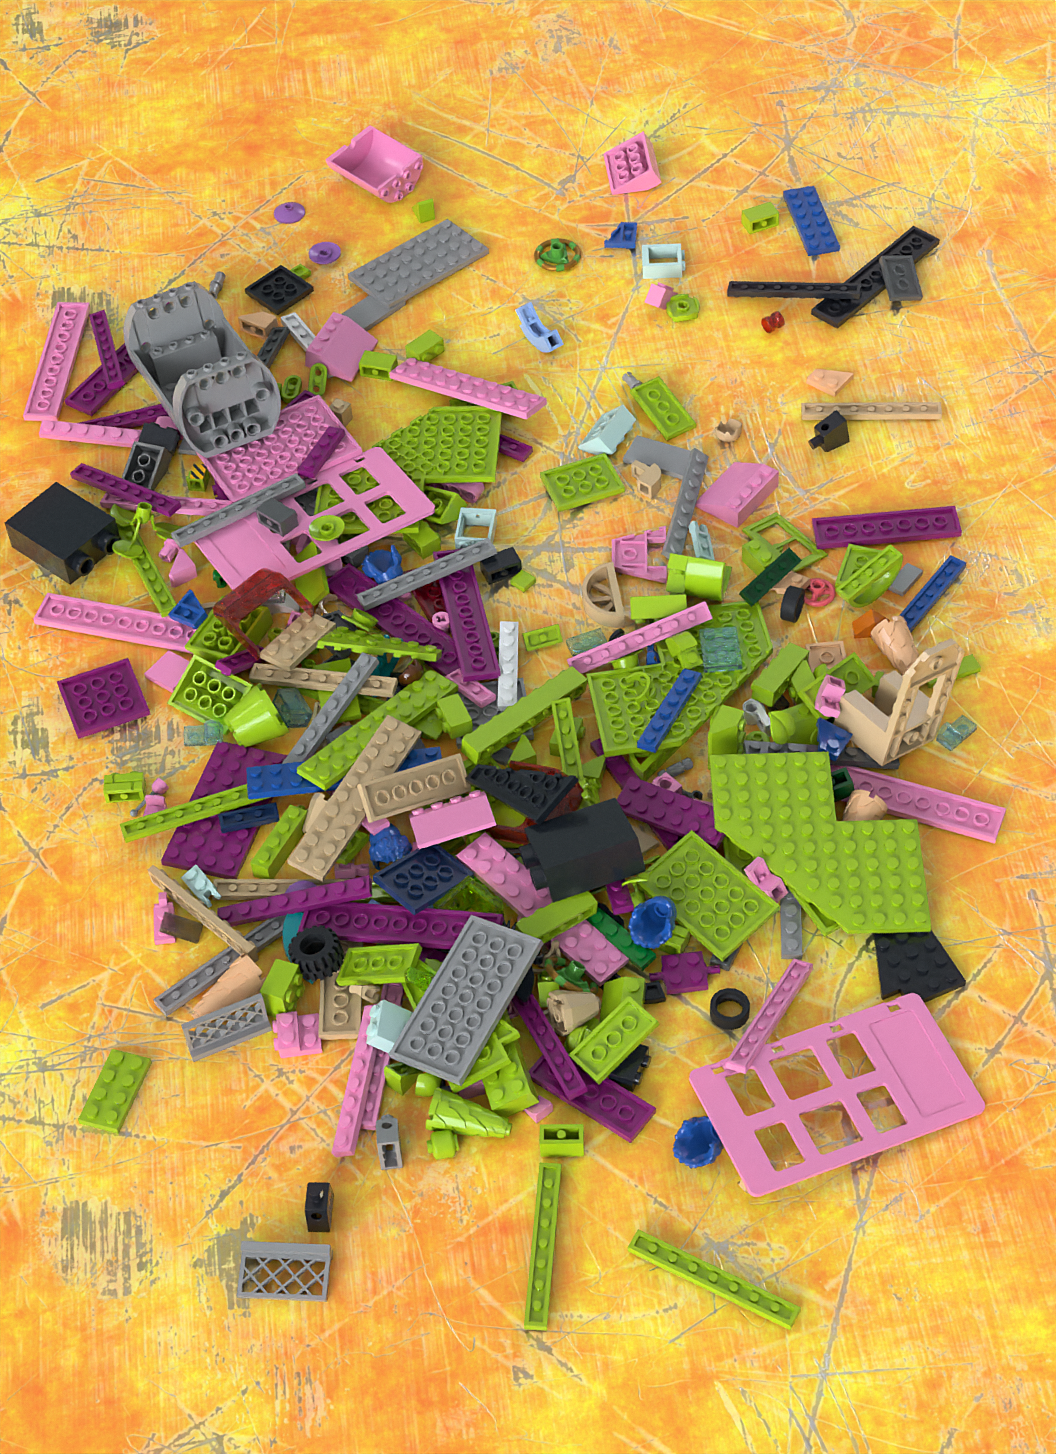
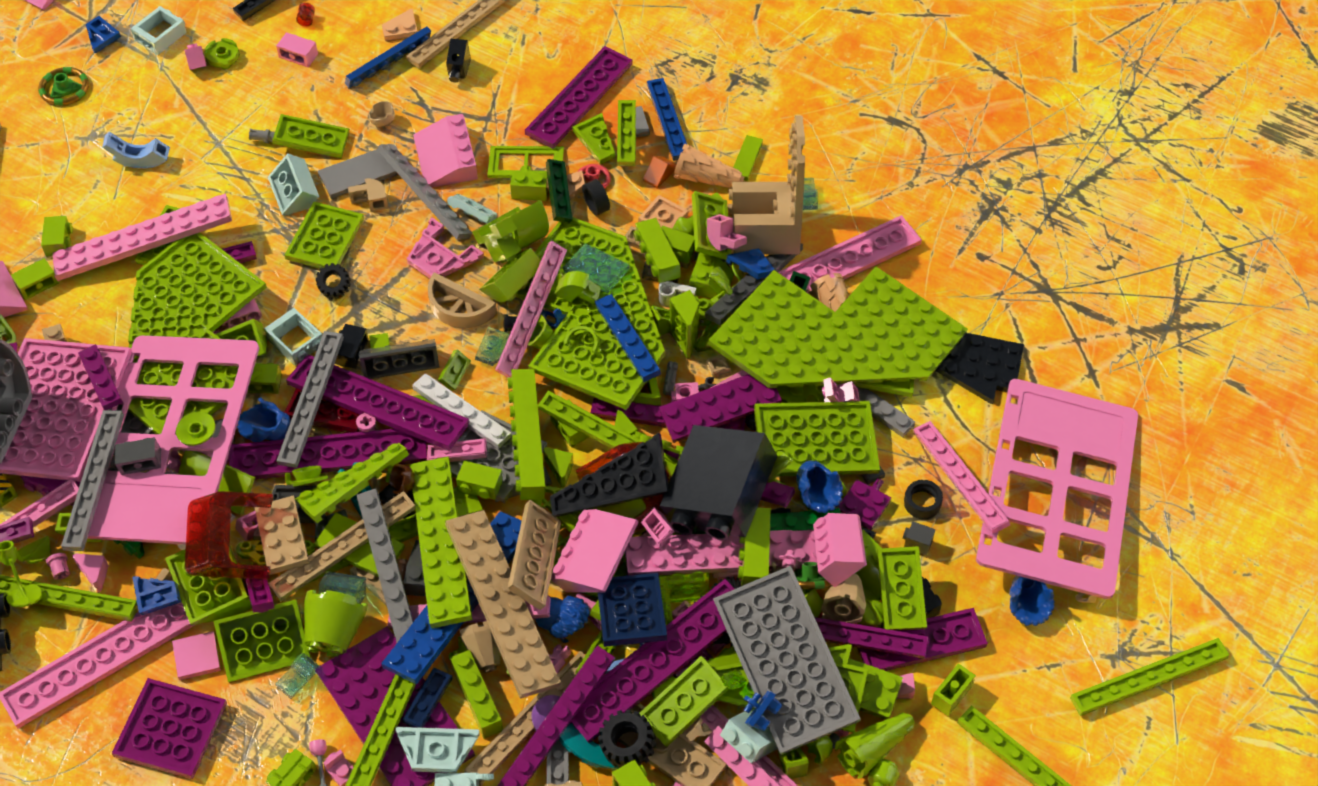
camera: 55 degrees left, 5 degrees up
none -> bright pink brick [276,32,318,67]
none -> black tyre [316,263,351,299]
none -> blue plate [345,26,431,88]
none -> dark grey slope [359,339,440,379]
none -> light aqua wing [396,727,480,773]
none -> bright pink slope [641,508,675,546]
none -> blue hips [744,691,782,731]
none -> bright pink plant [777,550,802,571]
none -> bright pink slope [813,513,867,587]
none -> dark grey brick [902,521,936,556]

